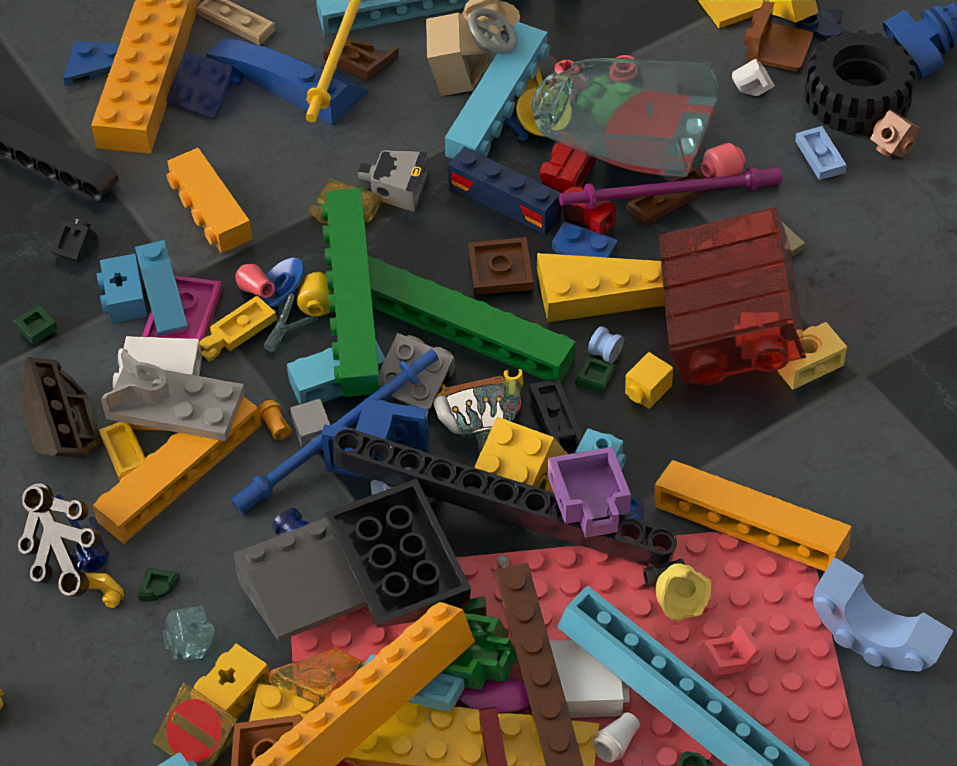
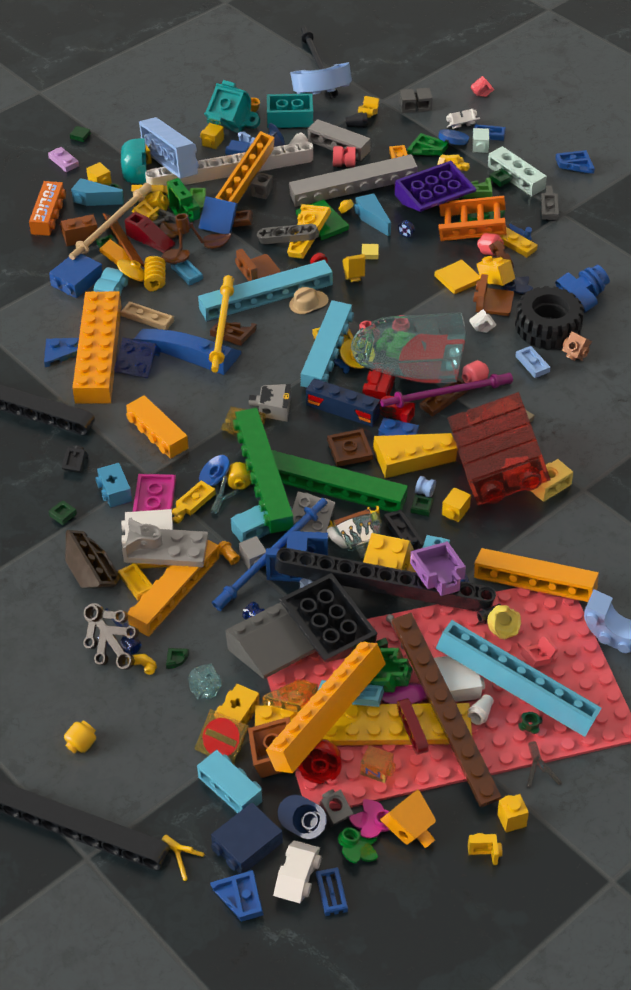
camera: 10 degrees left, 5 degrees down
dark azure slope [135,240,188,336] -> none
coral cone [235,264,275,298] -> none
tan piece [426,8,517,96] -> none

